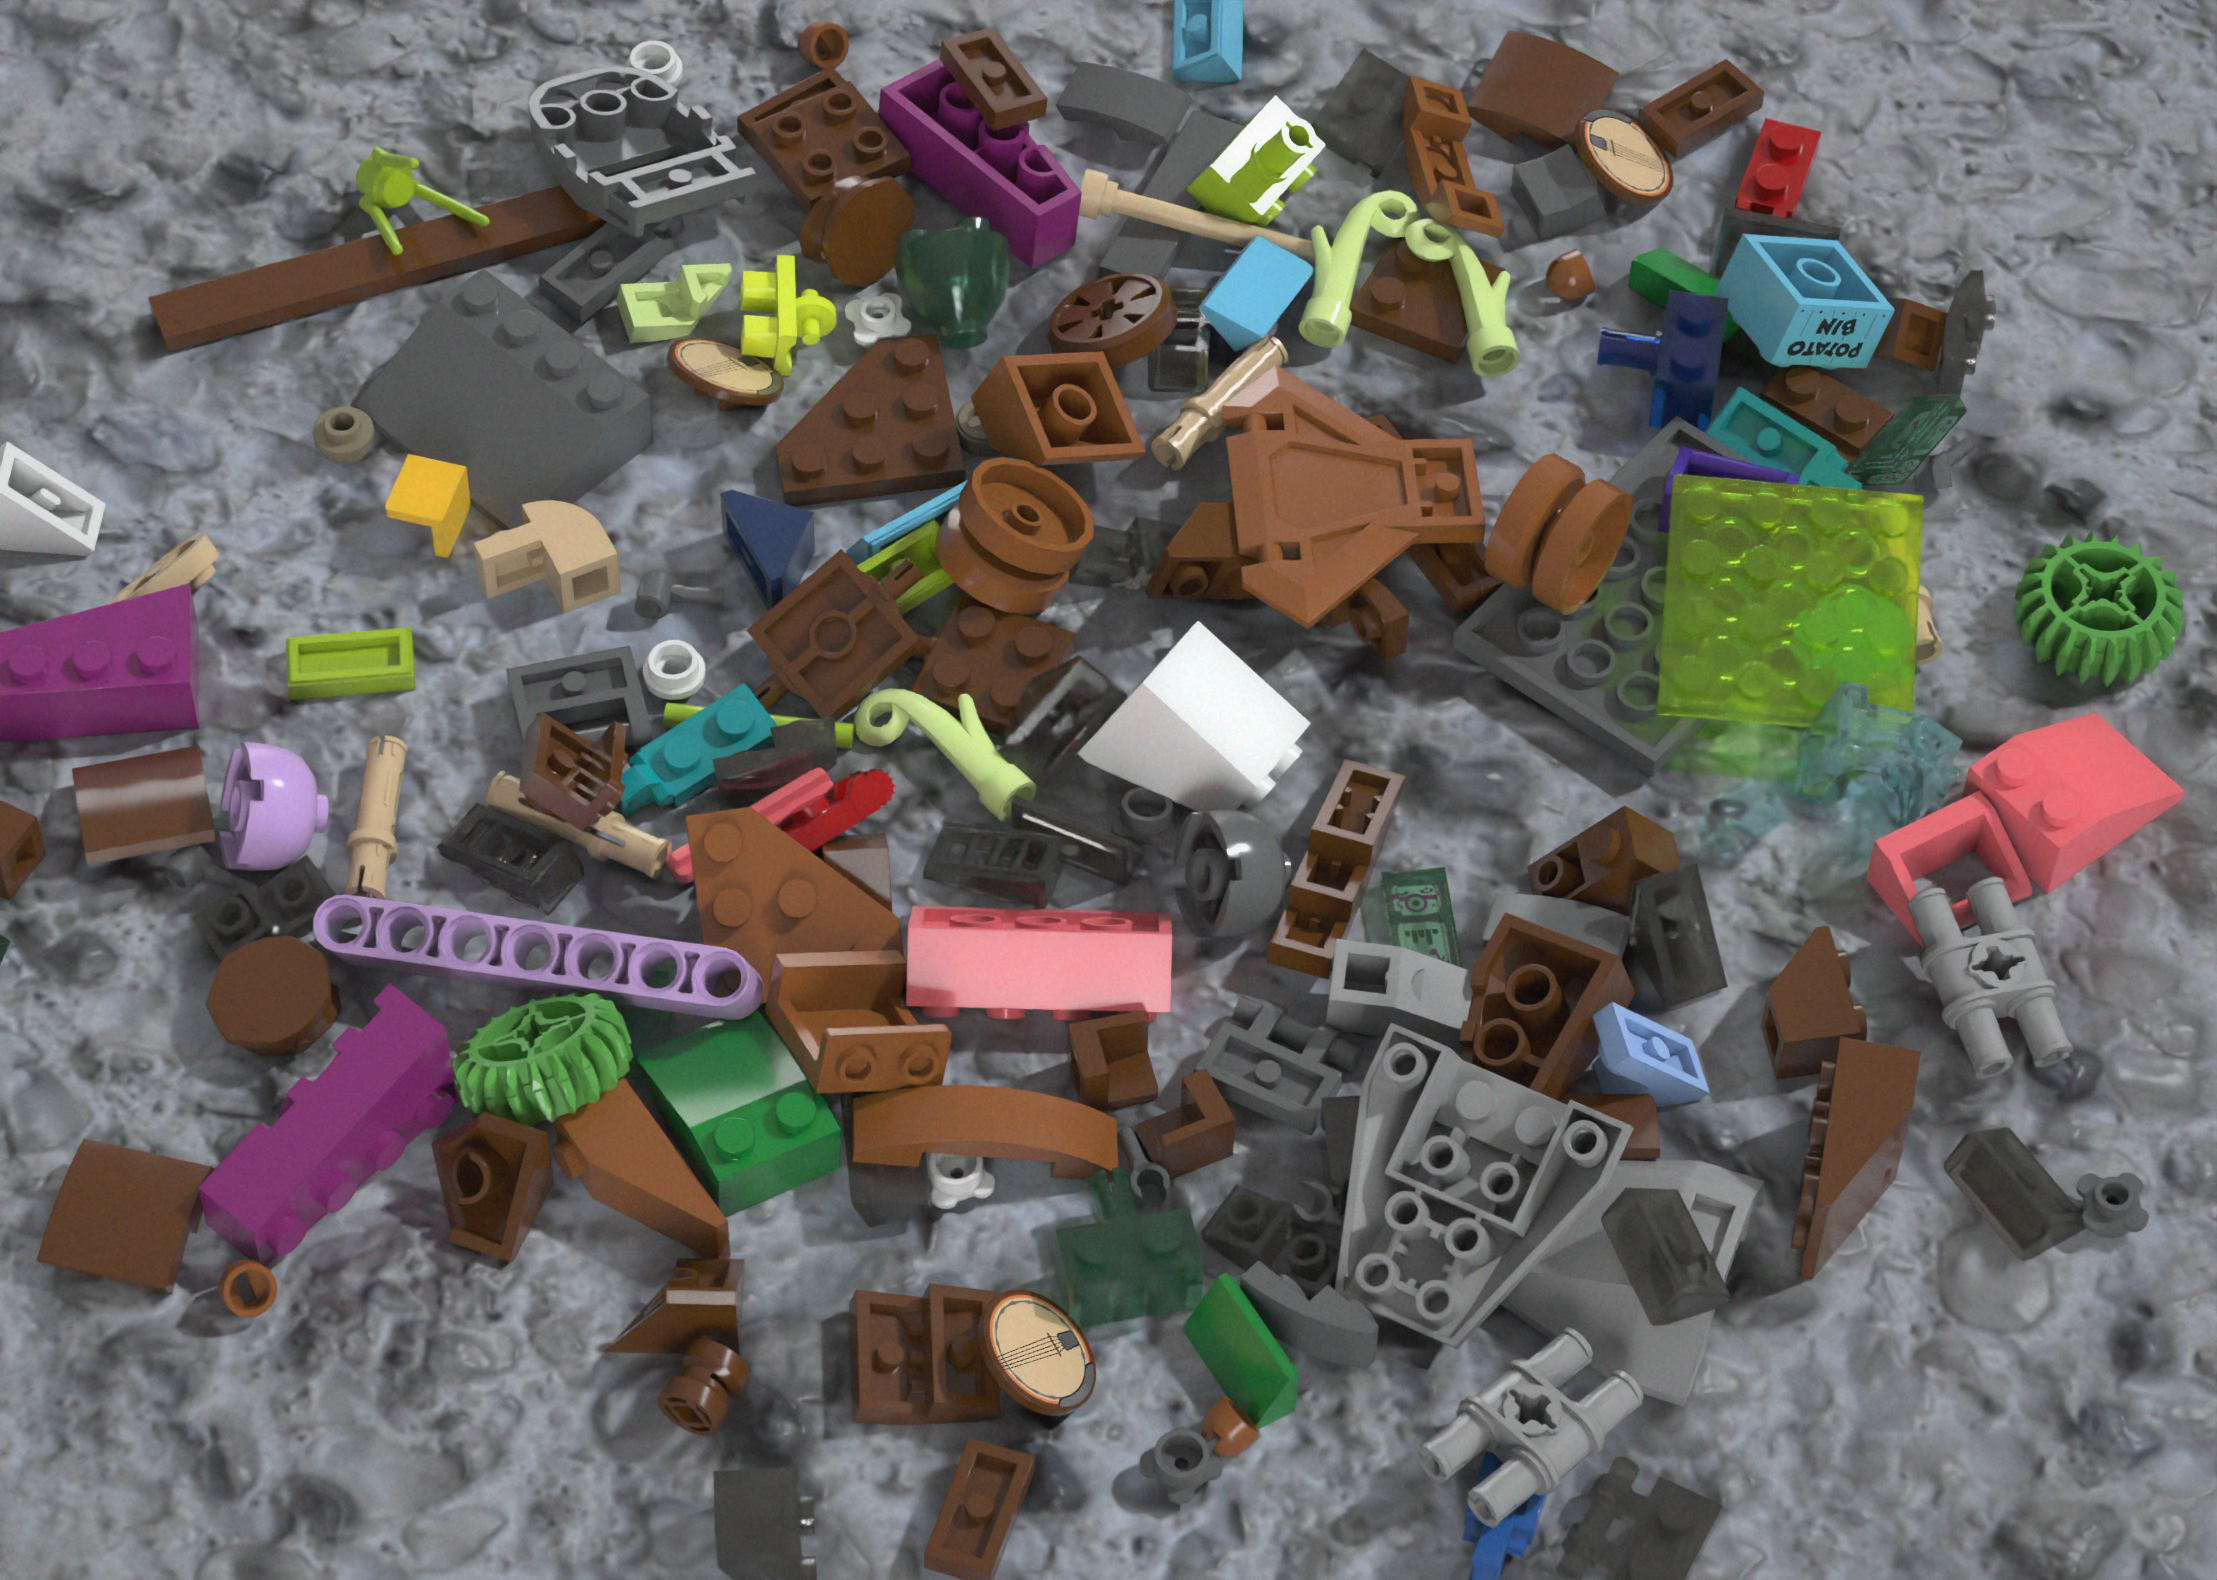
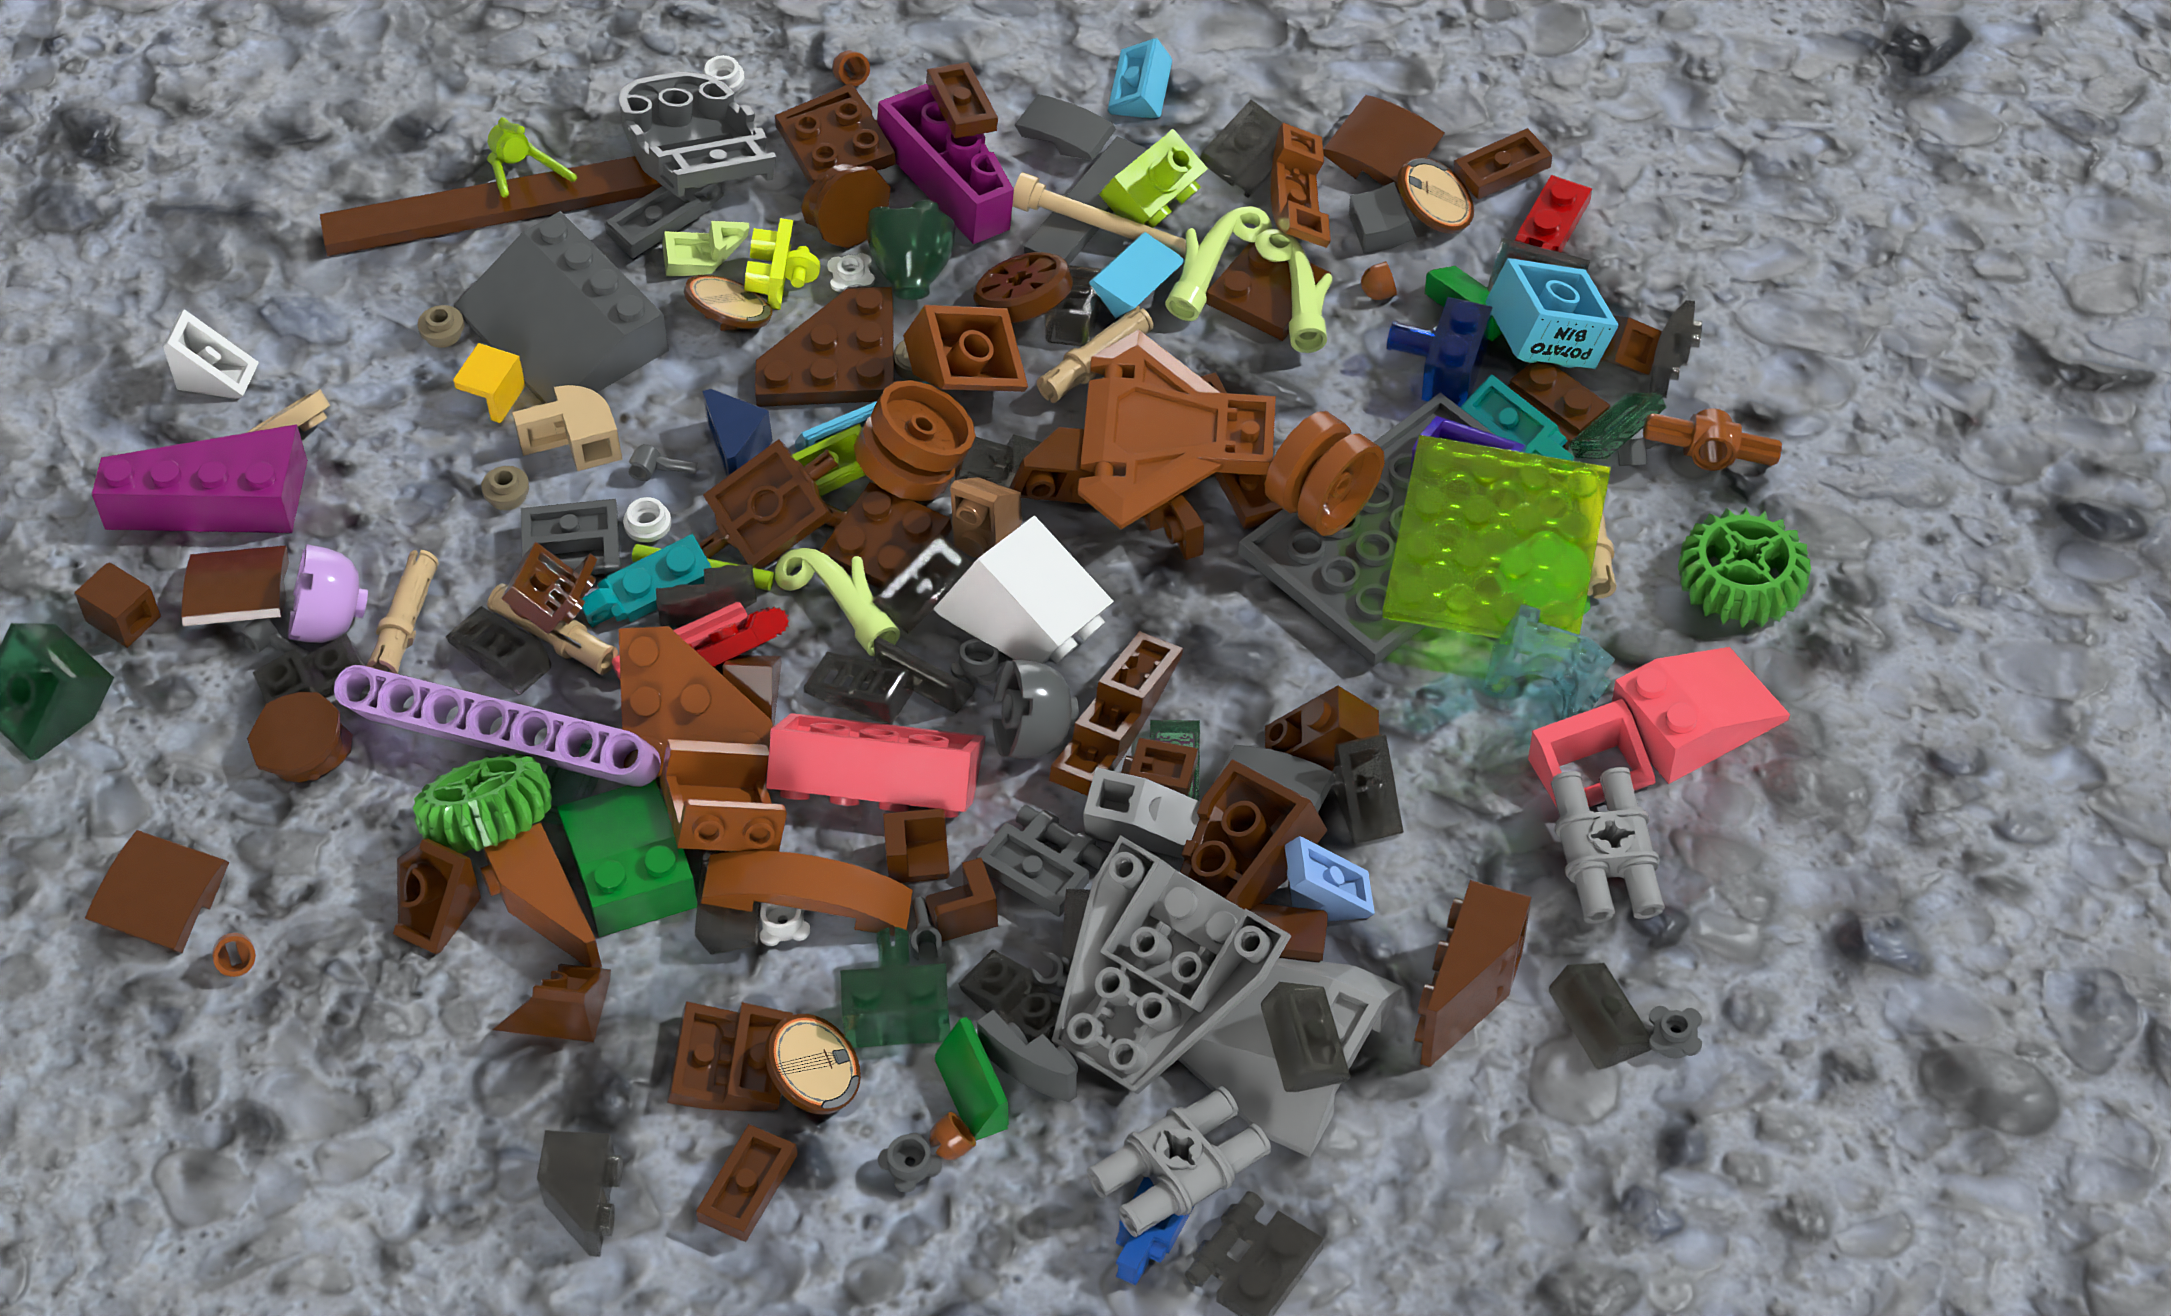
camera: 10 degrees right, 0 degrees up
magenta wedge [198,983,457,1267] -> none
lime tile [286,627,416,700] -> none
reddish brown wheel [657,1339,750,1436] -> none
reddish brown slope [1761,926,1867,1080] -> none
none -> dark tan plate [481,466,529,510]
none -> medium nougat slope [950,477,1022,557]
none -> reddish brown bracket [1121,738,1198,796]
none -> dark orange axle [1643,408,1782,471]

